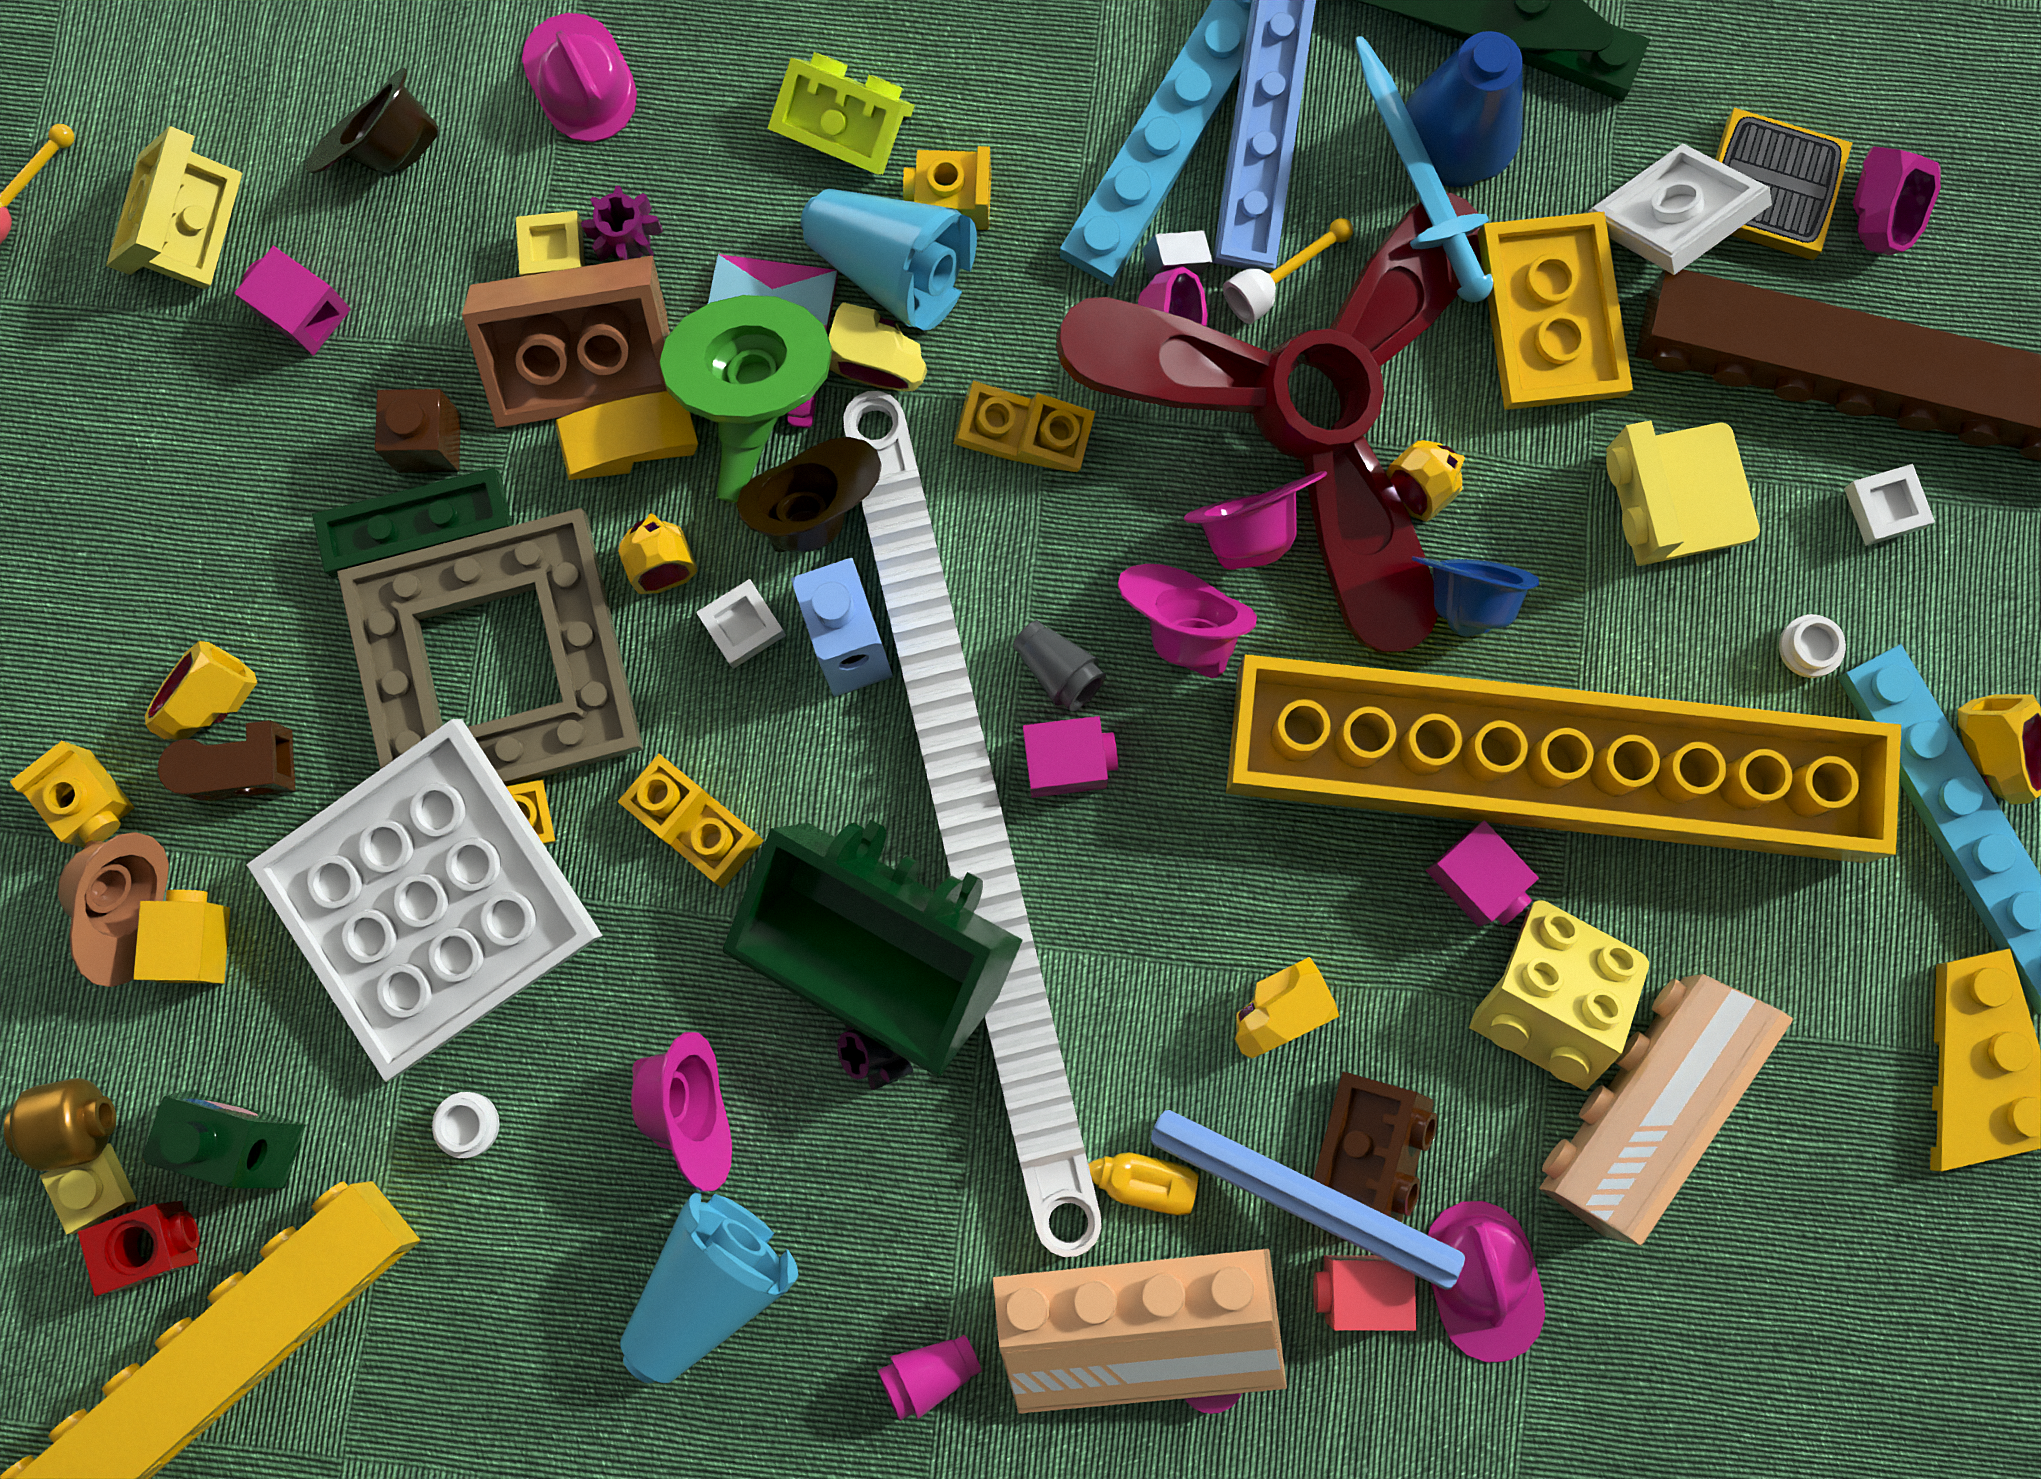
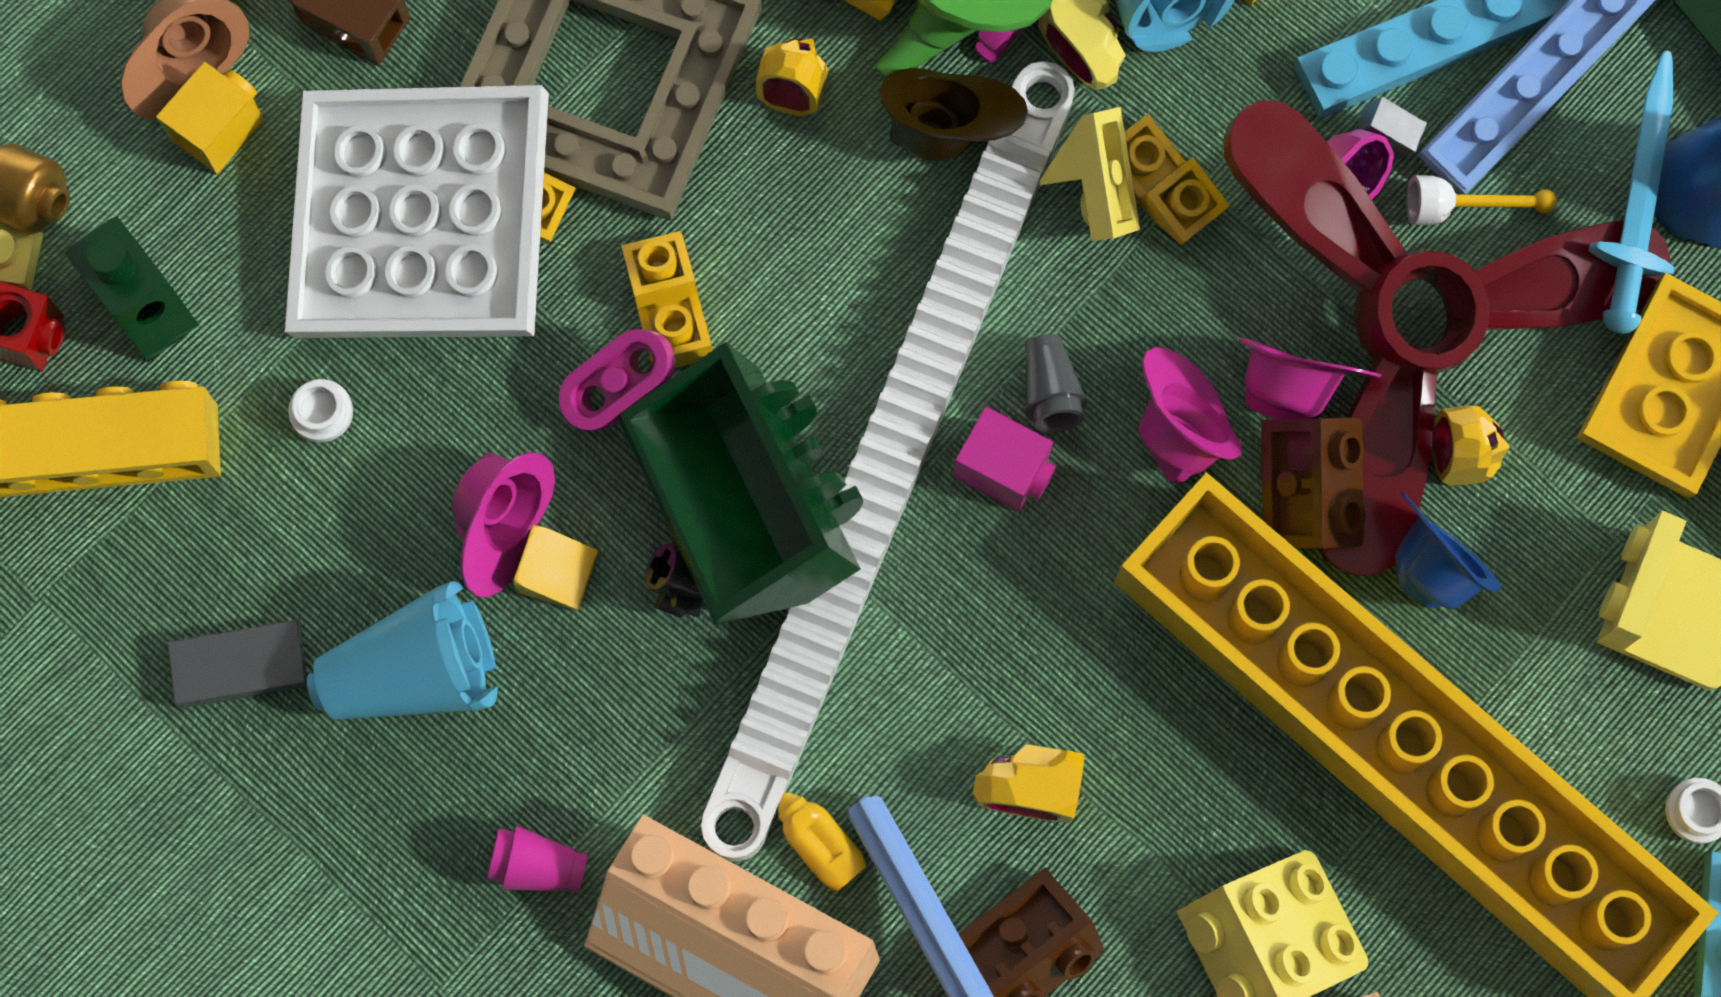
camera: 30 degrees right, 5 degrees down
white plate [696,579,786,669] -> none
light blue torso [791,558,893,697] -> none
dark pink brick [1425,820,1539,927] -> none
none -> dark grey tile [168,620,307,709]
none -> yellow slope [513,524,599,611]
none -> dark pink plate [559,329,676,430]
none -> light yellow slope [1039,107,1140,241]
none -> reddish brown bracket [1261,418,1366,549]

